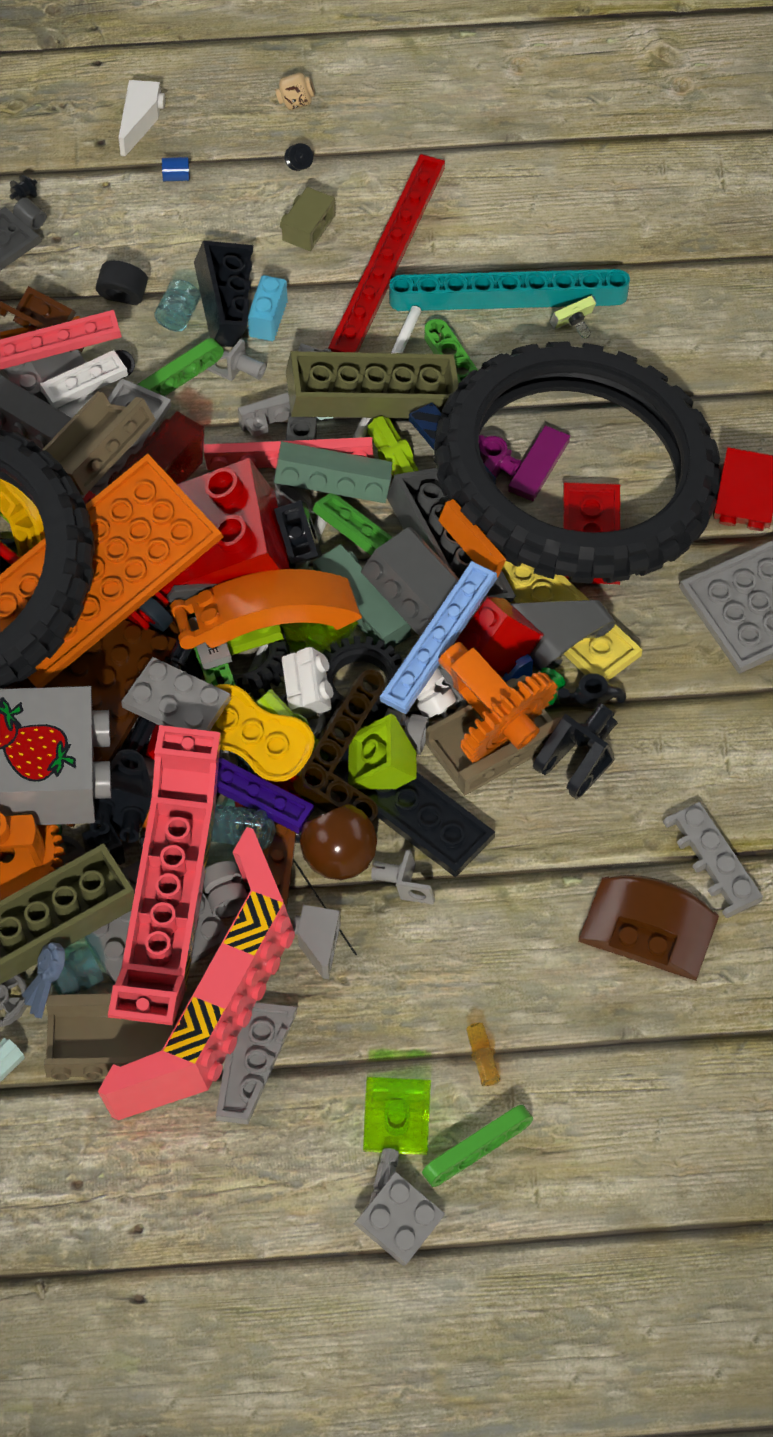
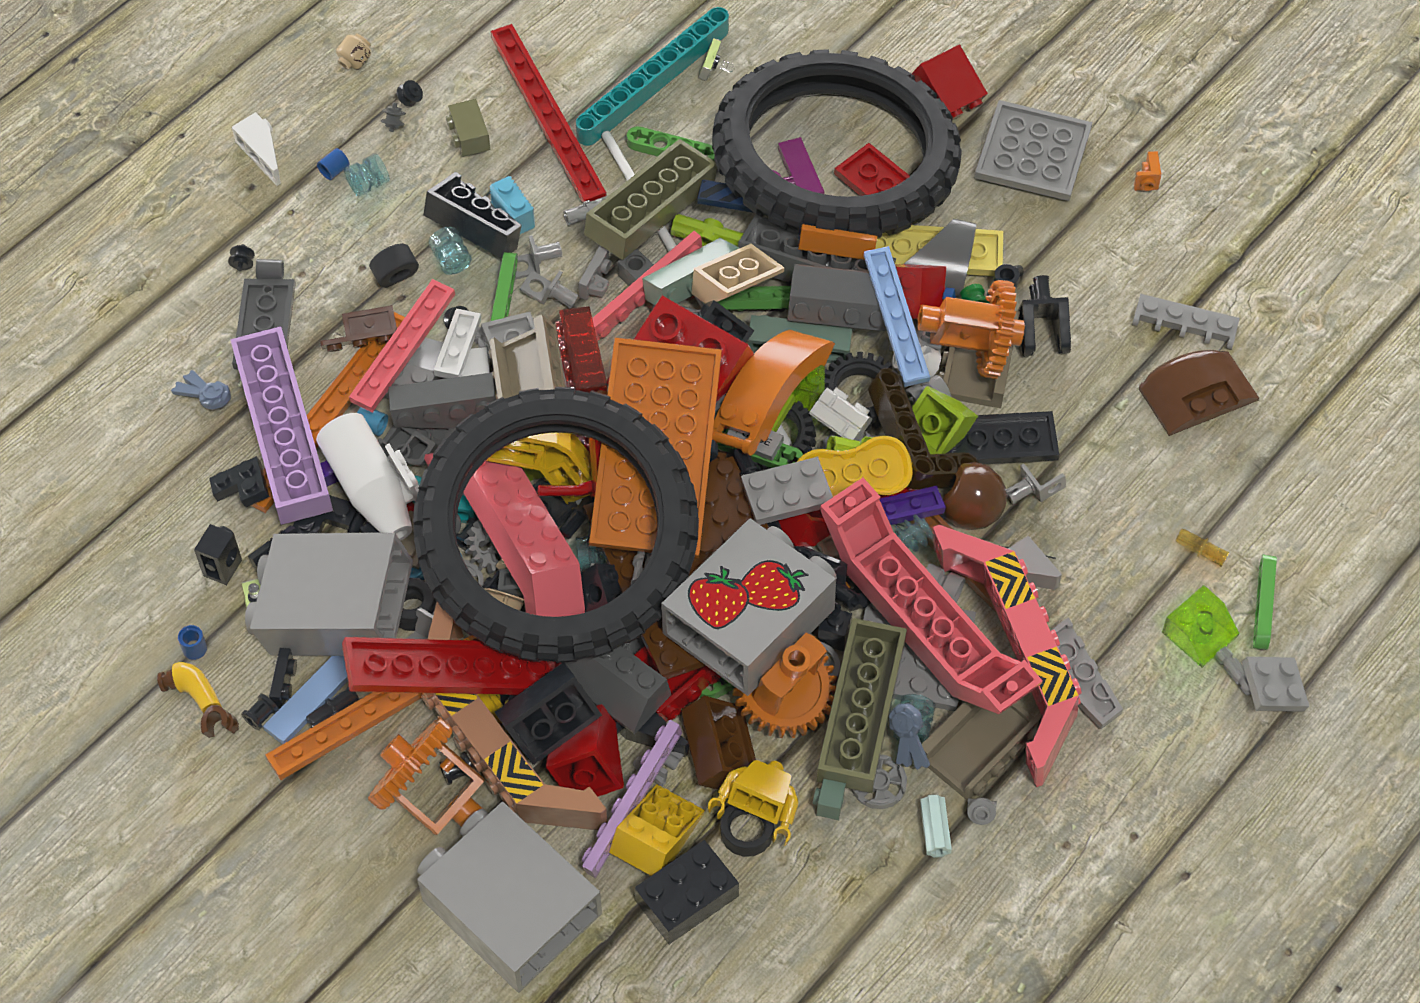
camera: 45 degrees left, 0 degrees up
none -> clear light blue wheel [344,153,390,197]
none -> dark grey wheel [381,102,406,132]
none -> light grey bracket [520,270,579,309]
none -> tan slope [692,244,785,303]
none -> light grey plate [967,798,997,825]

